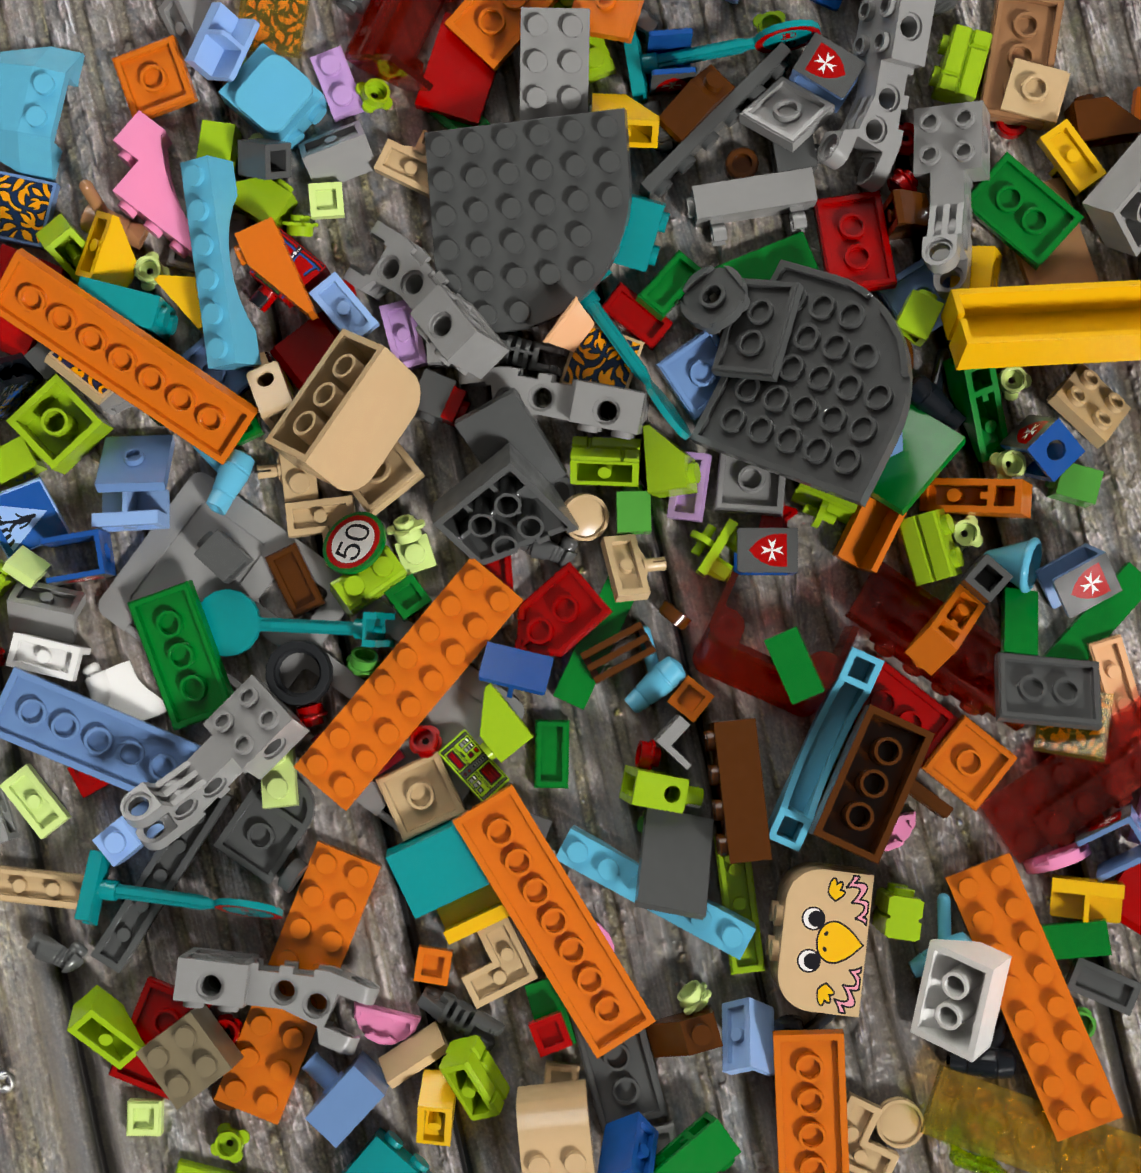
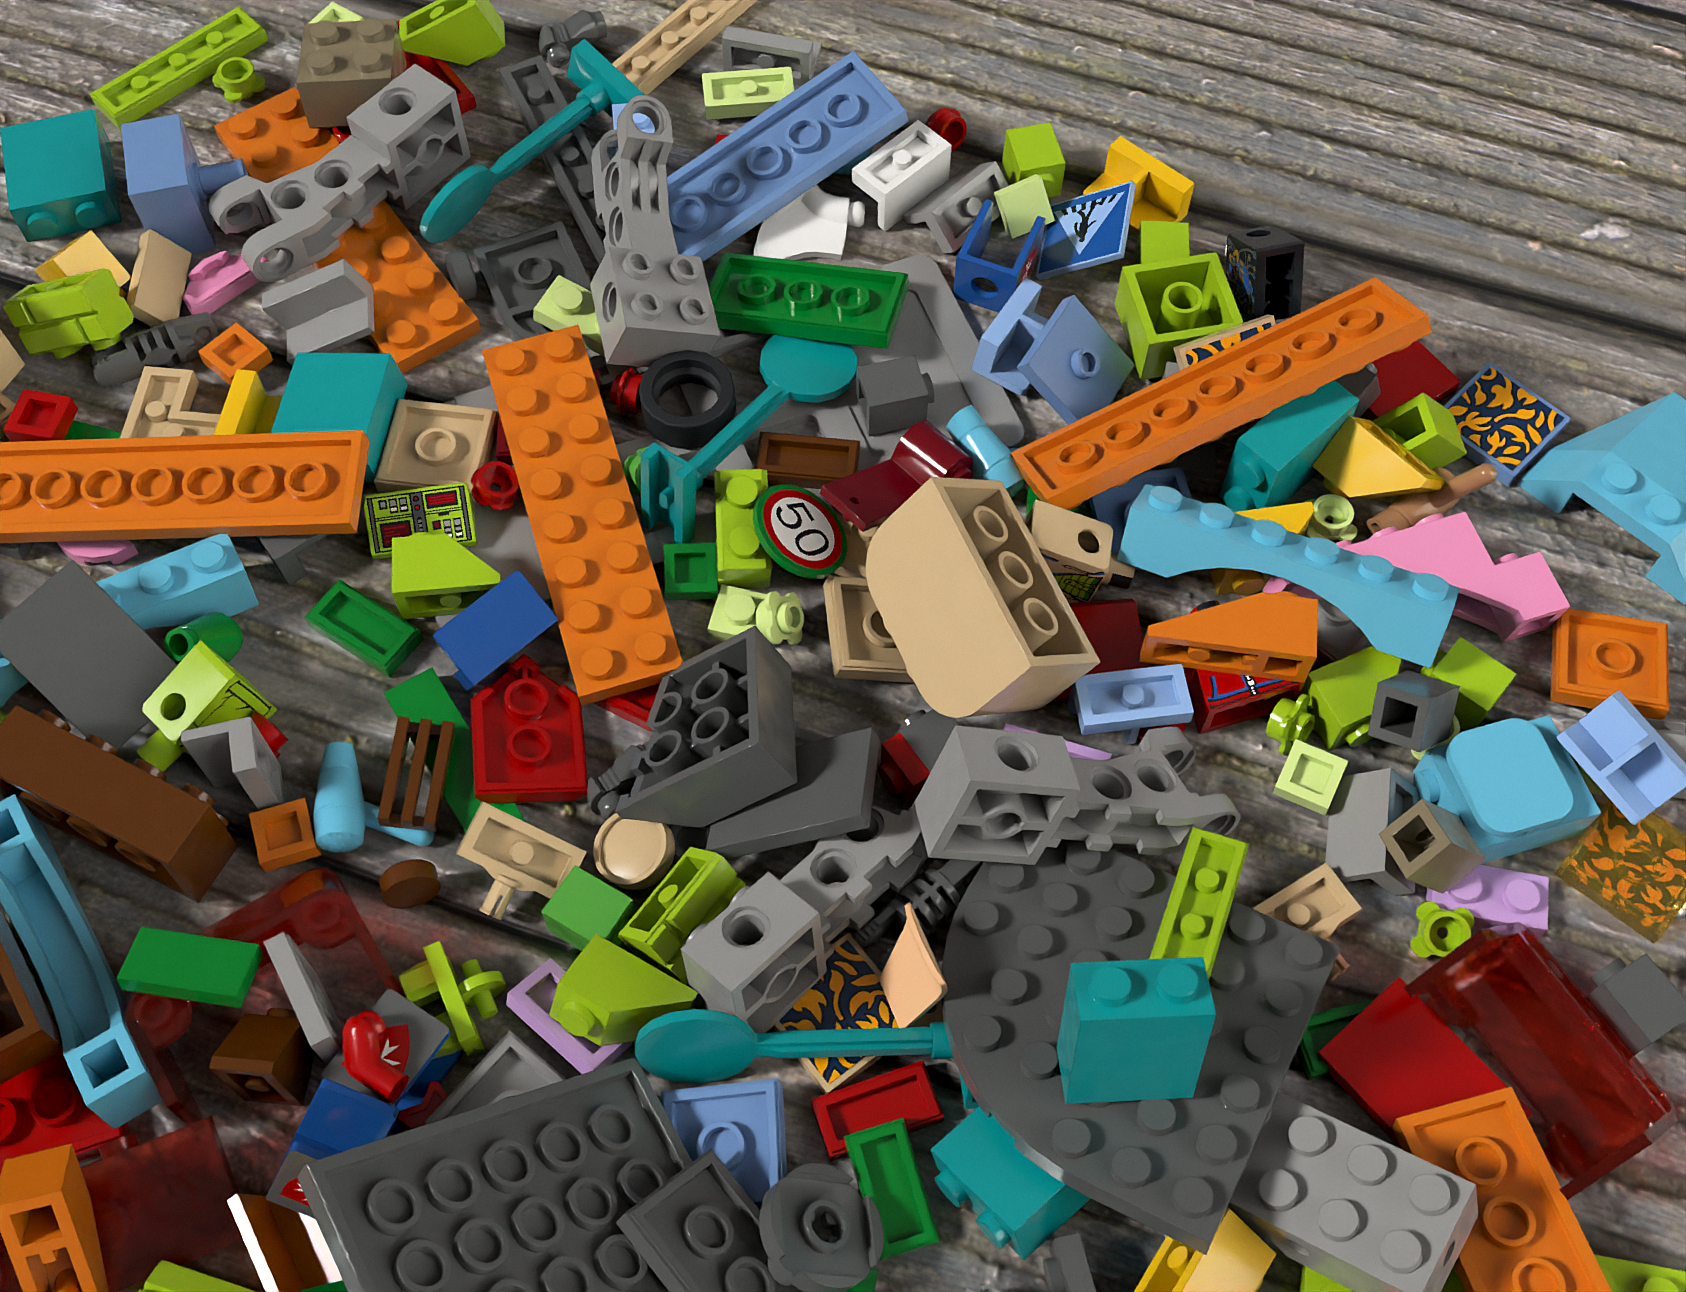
camera: 120 degrees right, 25 degrees down
none -> green cone [164,612,243,662]
none -> reddish brown slope [209,1008,315,1106]
none -> light grey panel [262,259,374,366]
none -> light grey tile [264,932,343,1065]
none -> blue piece [265,1079,399,1219]
none -> red arm [340,1010,409,1103]
none -> dark red door [819,420,973,532]
none -> teal brick [1056,957,1216,1104]
none -> lime tile [1149,827,1249,980]
none -> dark tan brick [1378,799,1487,894]

